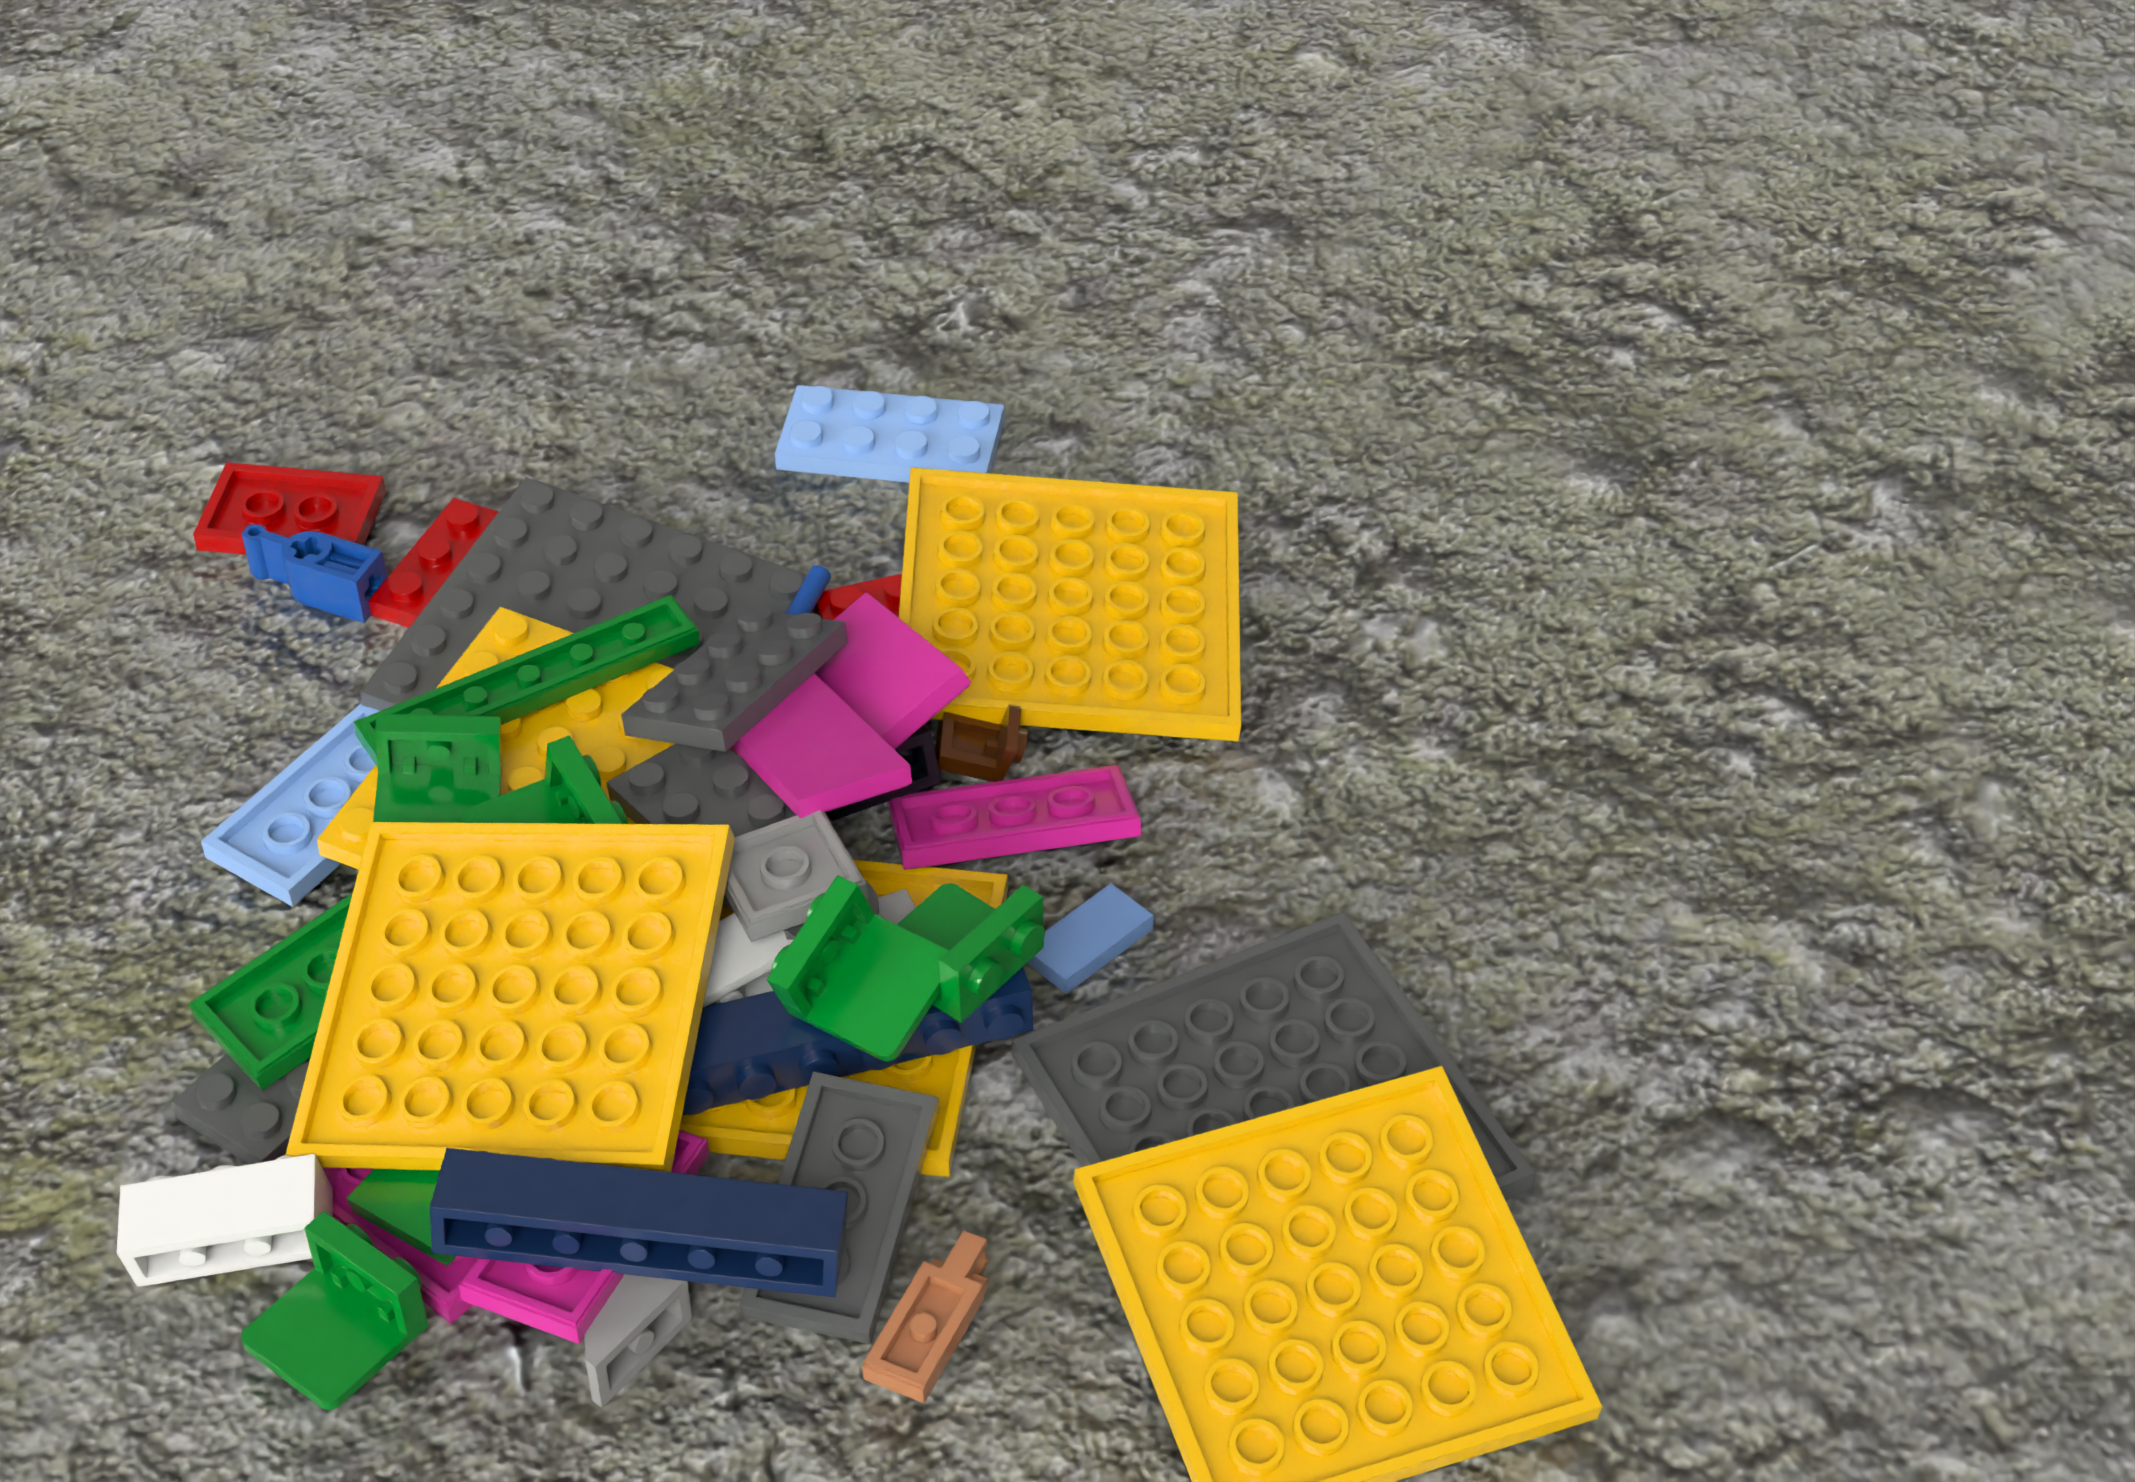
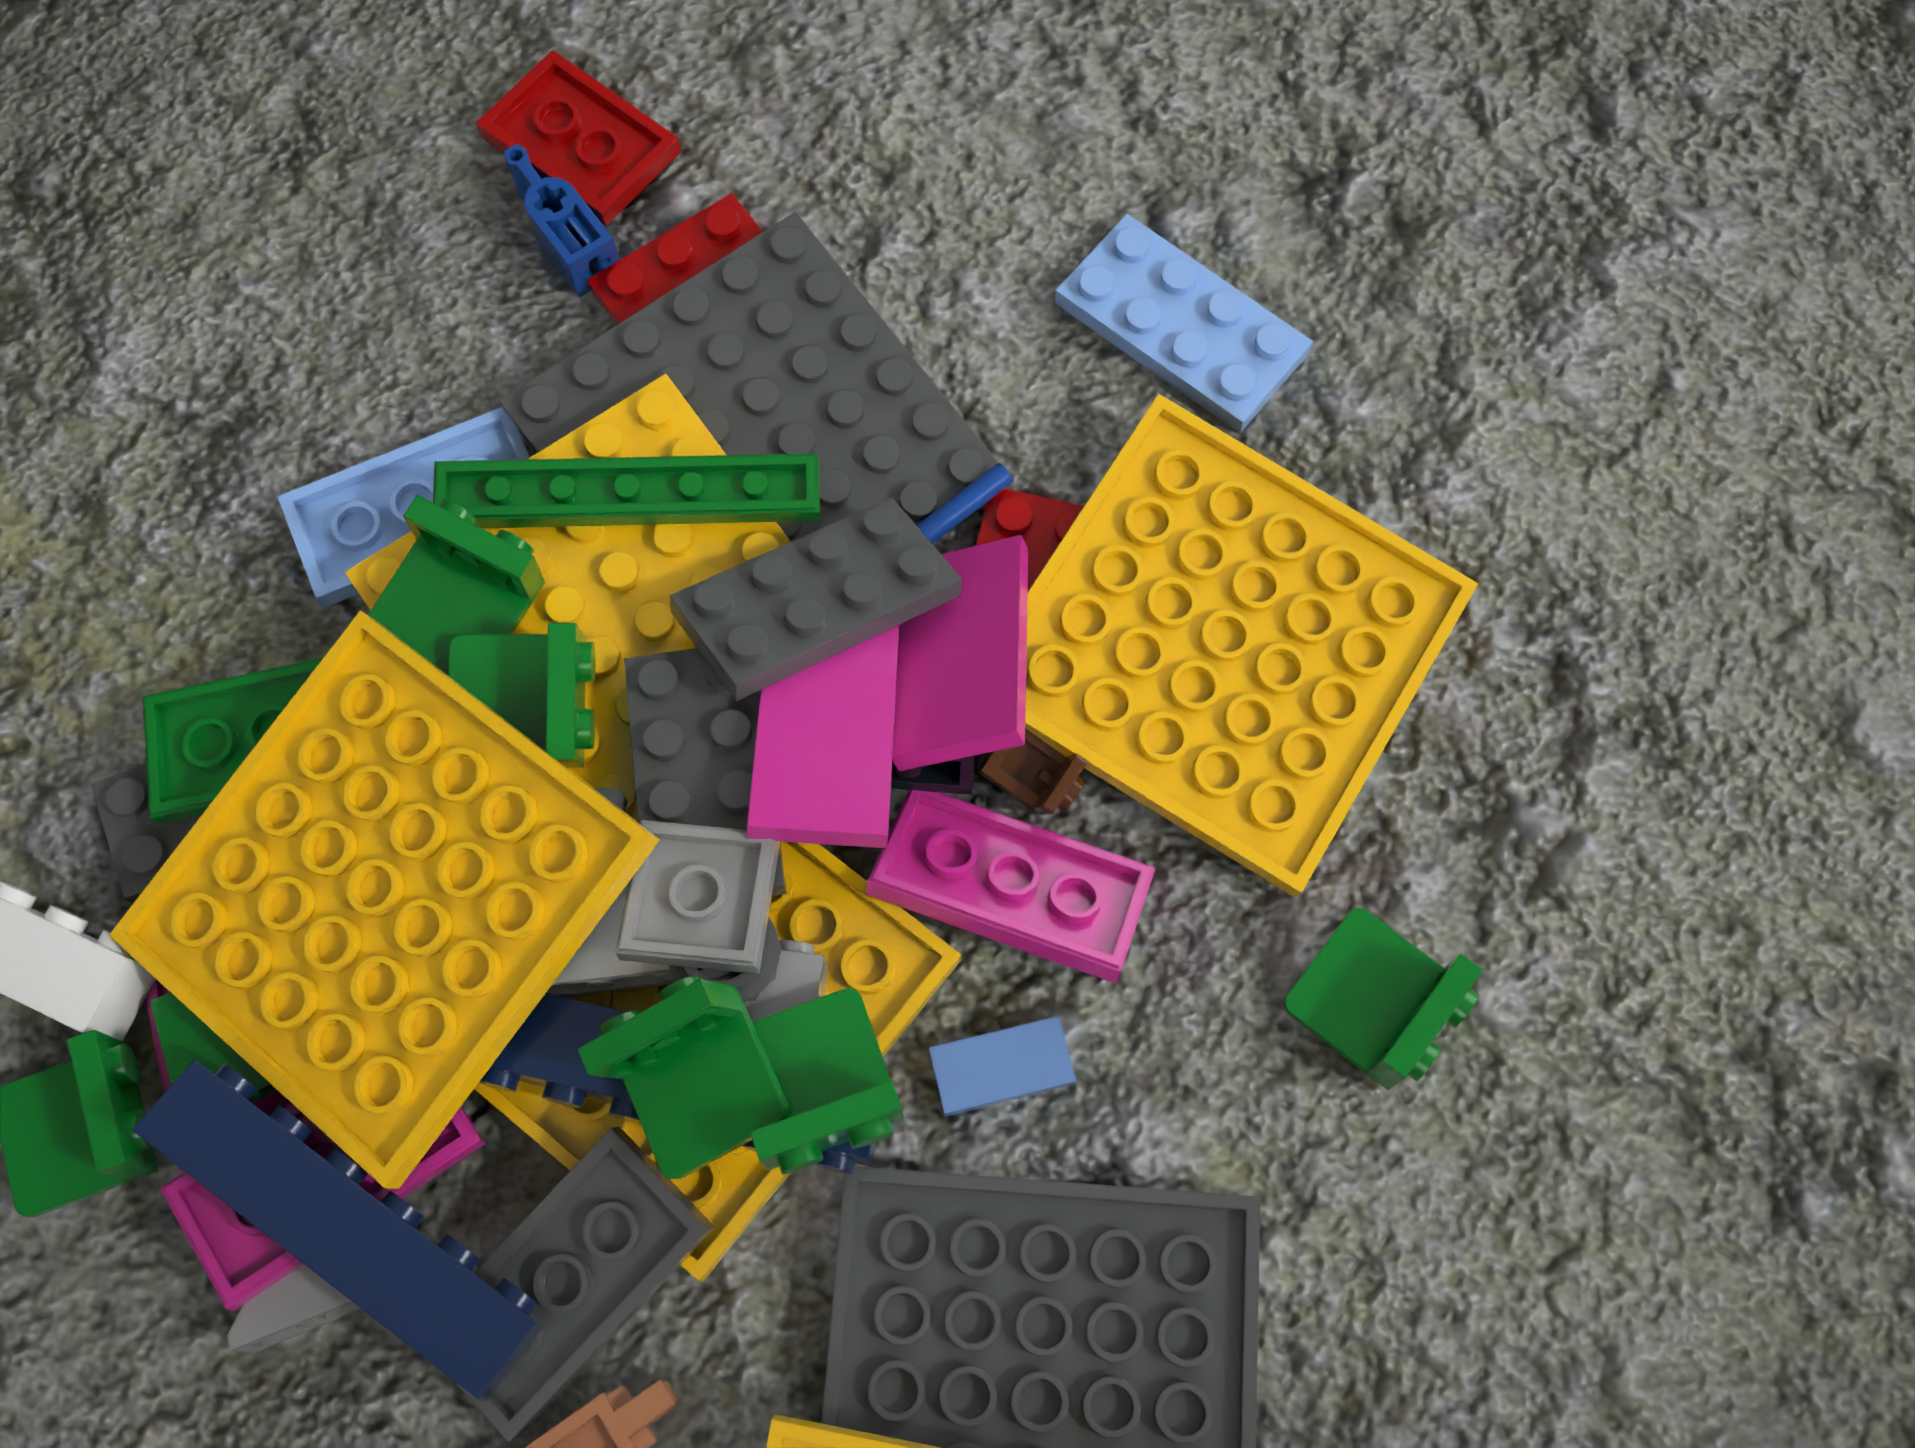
camera: 30 degrees right, 25 degrees up
none -> green bracket [1283,908,1483,1090]

